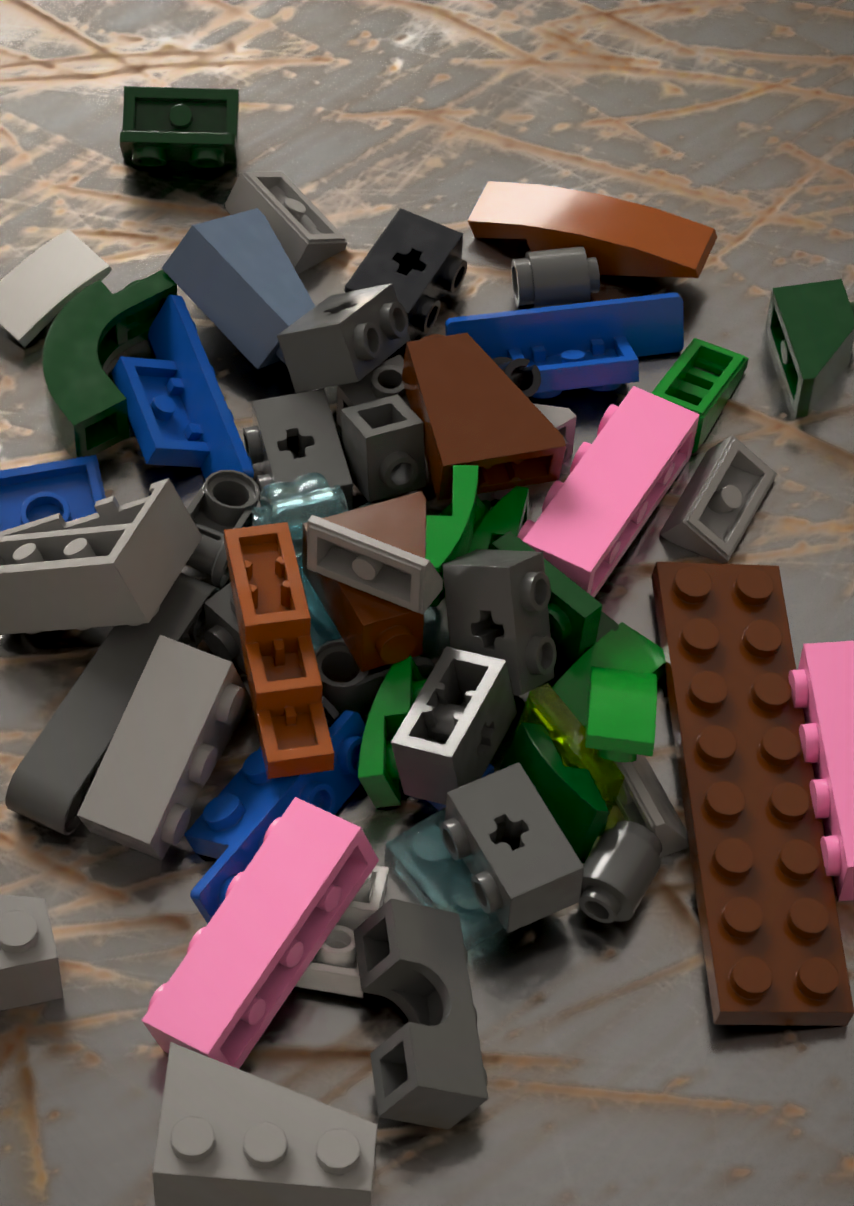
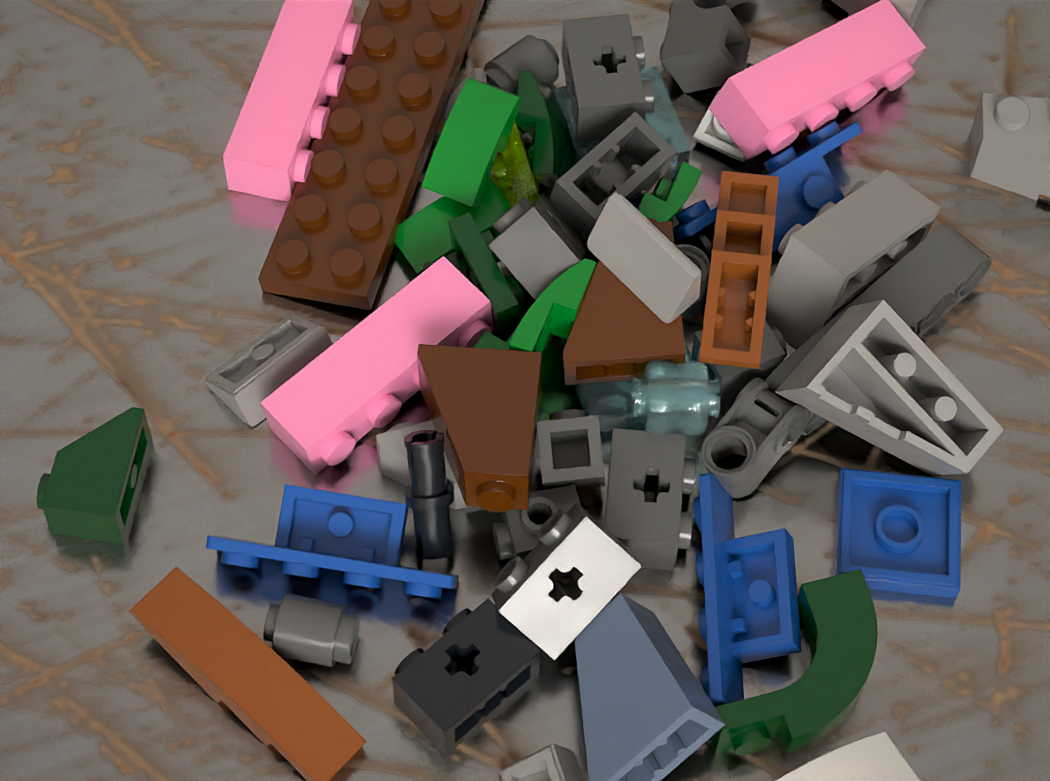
camera: 160 degrees left, 5 degrees up
green slope [652,338,749,453] -> none

